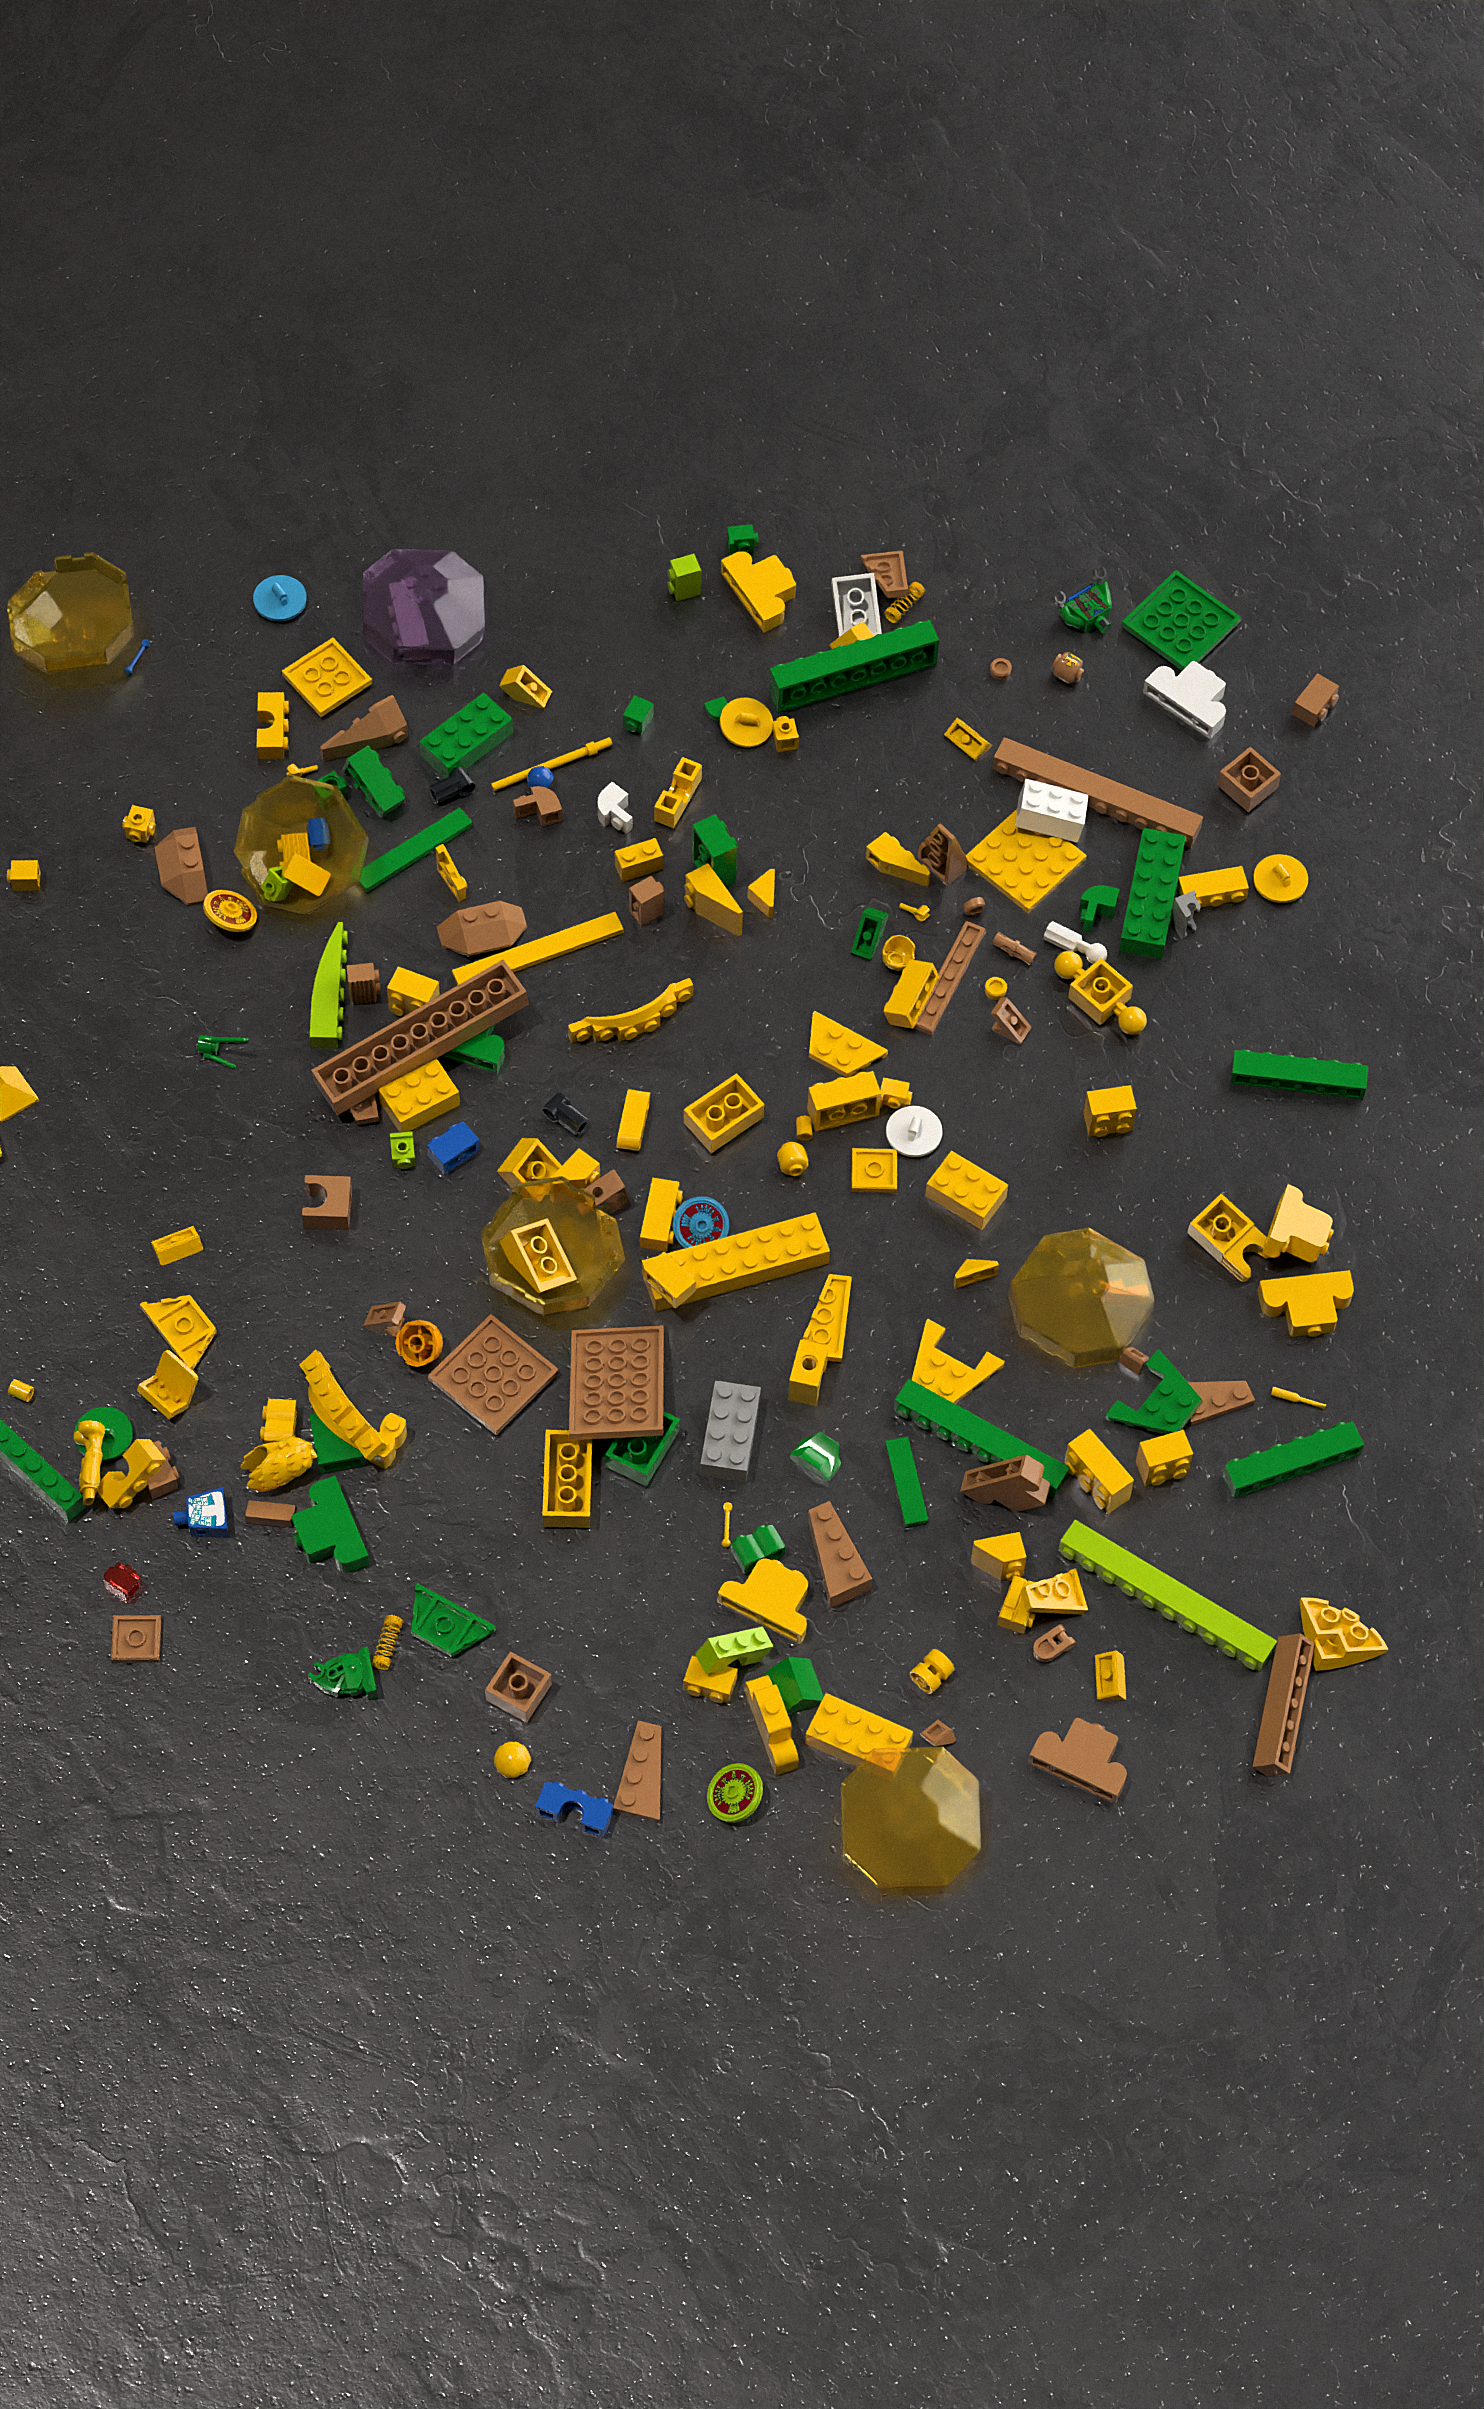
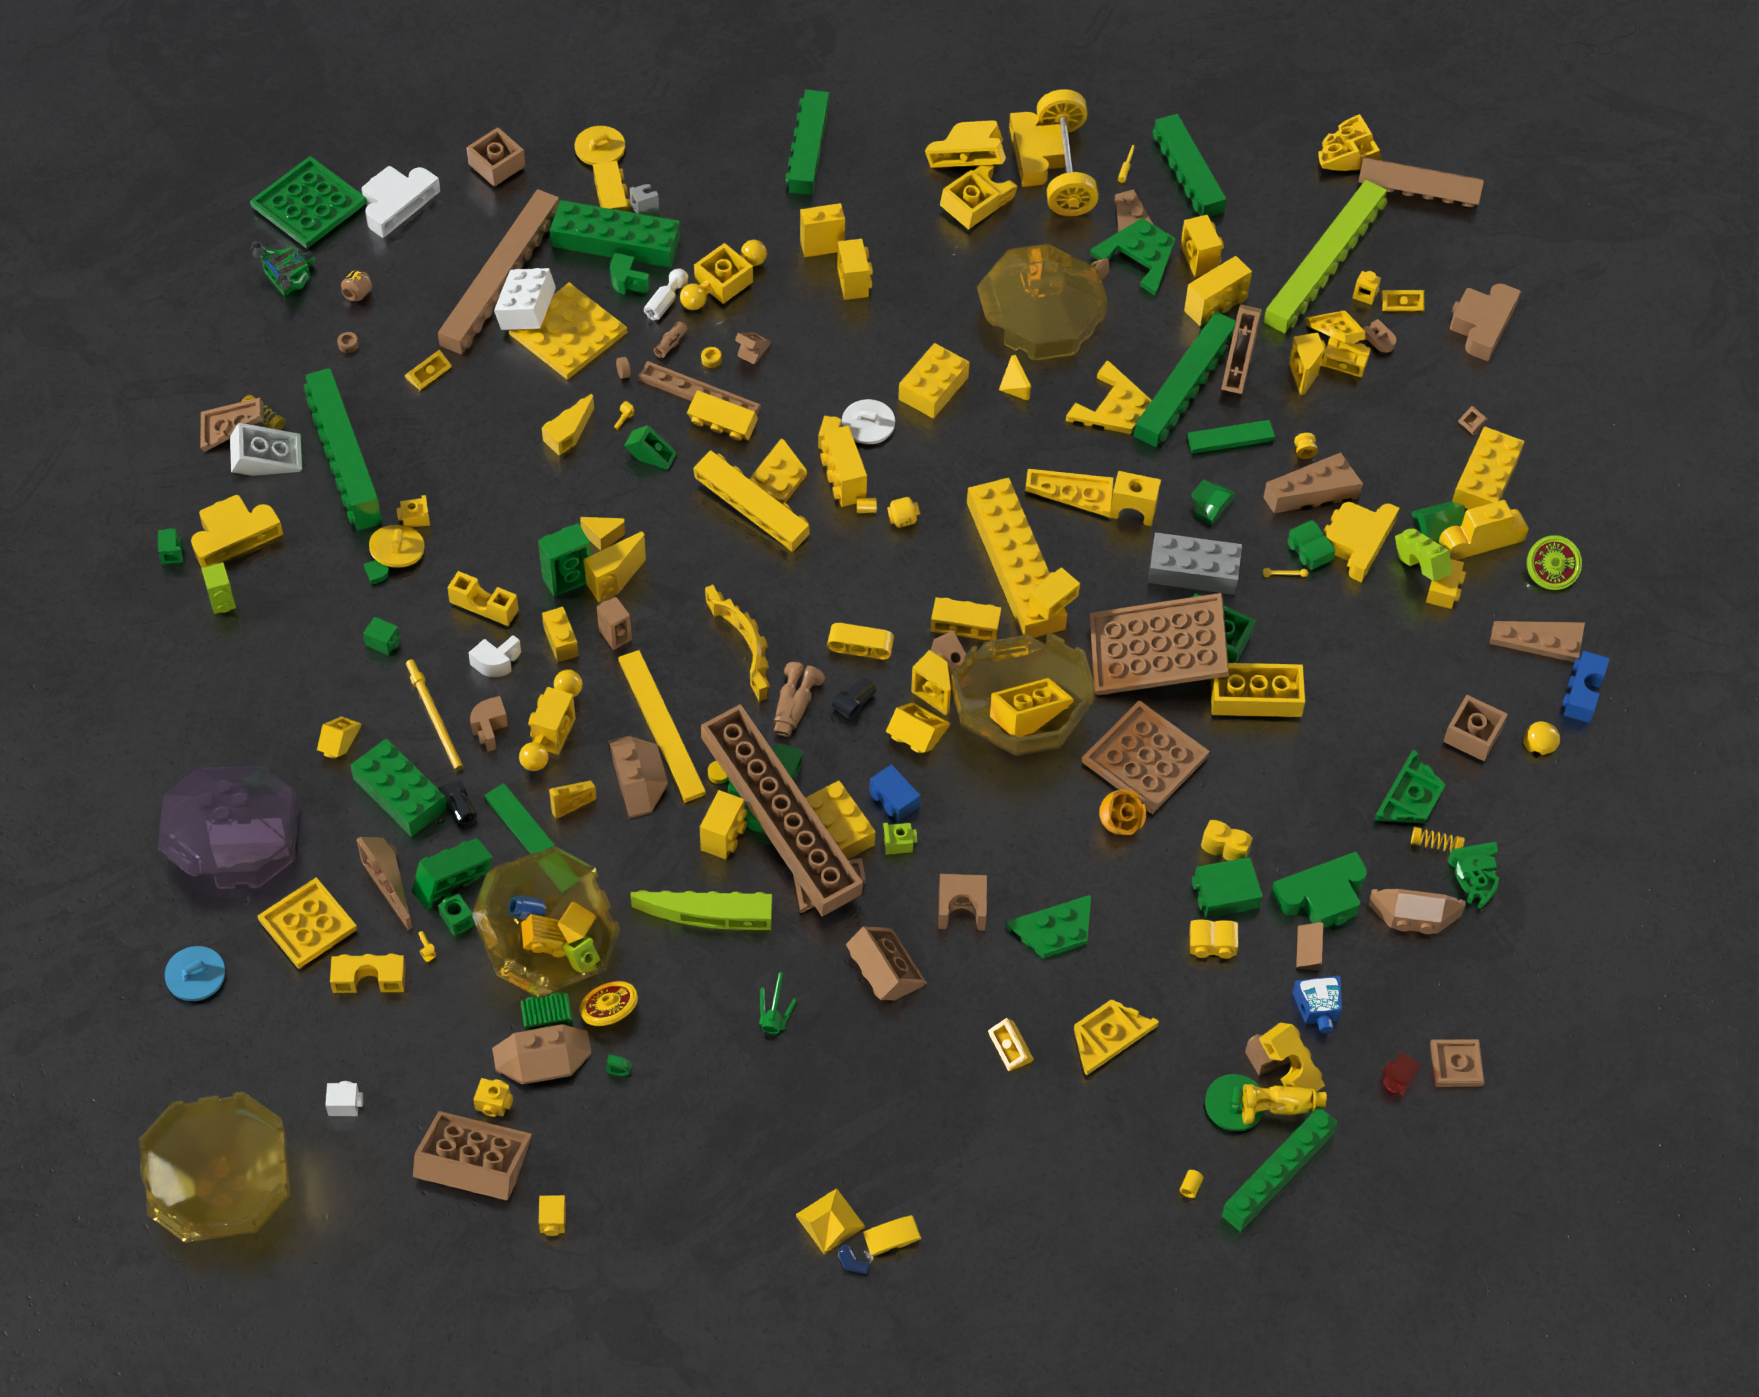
camera: 90 degrees left, 5 degrees down
yellow bracket [137,1350,198,1419] -> none
yellow head [240,1436,317,1492] -> none
yellow piece [299,1349,387,1461] -> none
medium nougat brick [346,963,381,1005] -> none
medium nougat slope [363,1302,406,1337] -> none
blue piece [527,766,554,789] -> none
dark azure shield [673,1196,729,1248] -> none
yellow brick [683,1073,765,1153] -> none
yellow slope [829,621,874,649] -> none
clear yellow windscreen [840,1747,981,1889] -> none
yellow tile [852,1148,897,1193] -> none
yellow hair [882,935,915,971] -> none
yellow wheel [910,1649,955,1694] -> none
medium nougat wedge [918,823,968,886] -> none
medium nougat brick [1292,673,1339,727] -> none
none -> white brick [325,1081,363,1116]
none -> medium nougat slope [413,1111,532,1200]
none -> yellow brick [519,670,583,771]
none -> green brick [520,992,573,1031]
none -> green tile [606,1055,632,1076]
none -> yellow brick [693,450,810,552]
none -> medium nougat piece [773,662,825,737]
none -> yellow brick [800,203,845,257]
none -> medium nougat slope [846,926,927,1000]
none -> green wing [1006,895,1091,959]
none -> yellow axle [1037,89,1099,216]
none -> yellow wheel [1294,433,1318,459]
none -> yellow brick [1353,271,1381,305]
none -> medium nougat wedge [1368,889,1466,934]

